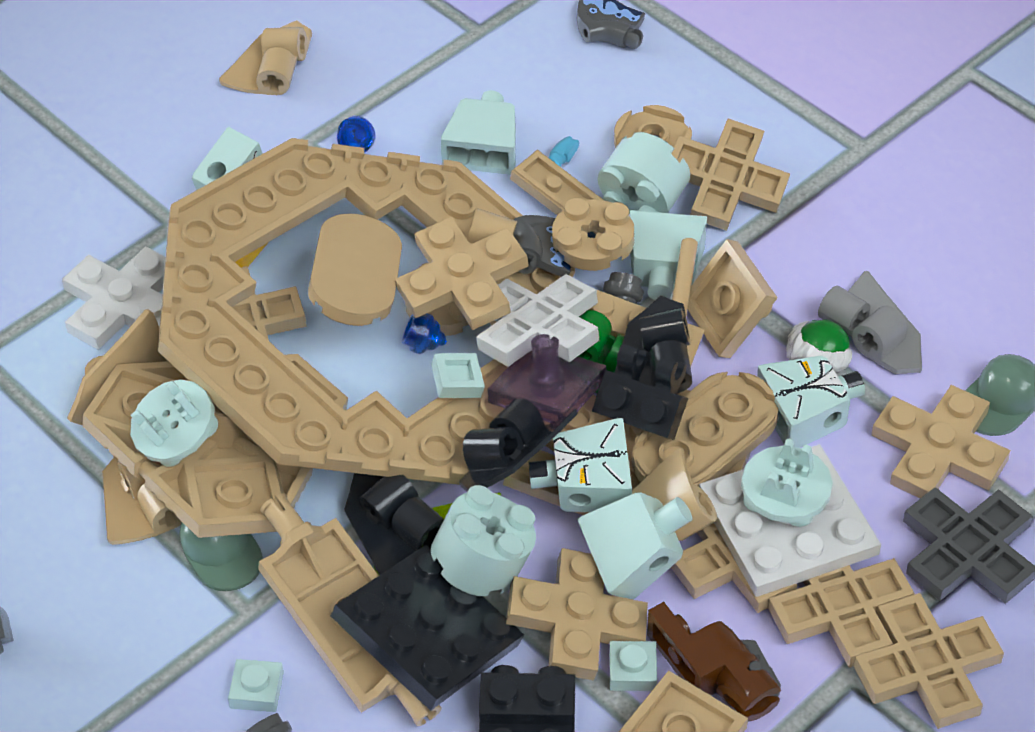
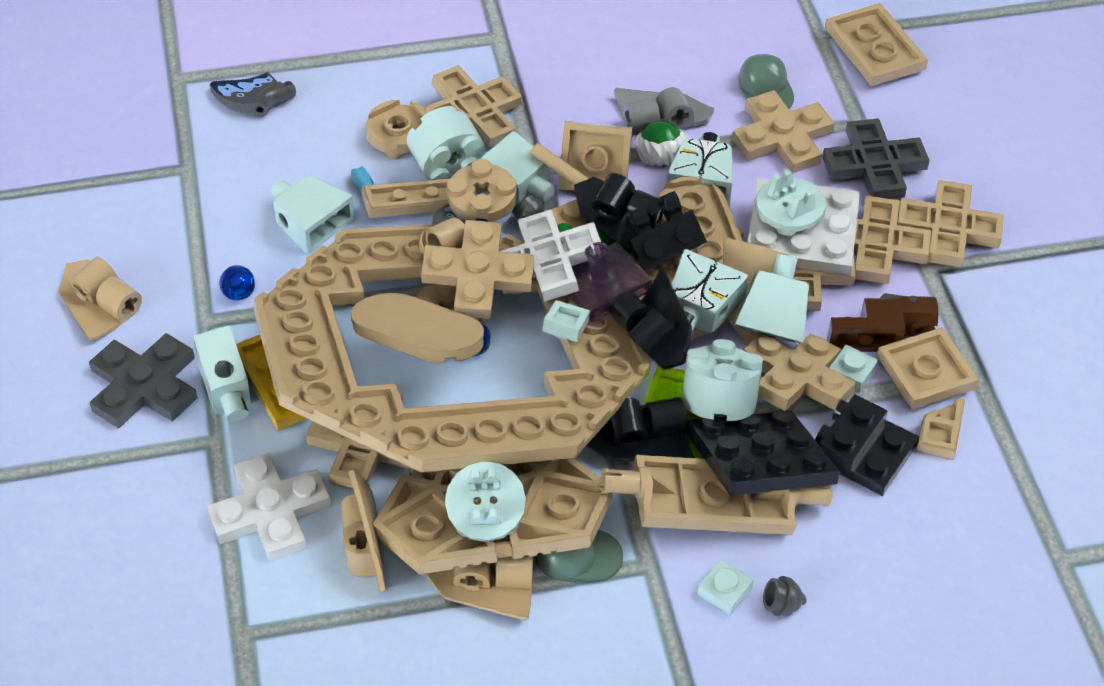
camera: 60 degrees left, 0 degrees up
none -> dark grey plate [89,333,198,428]

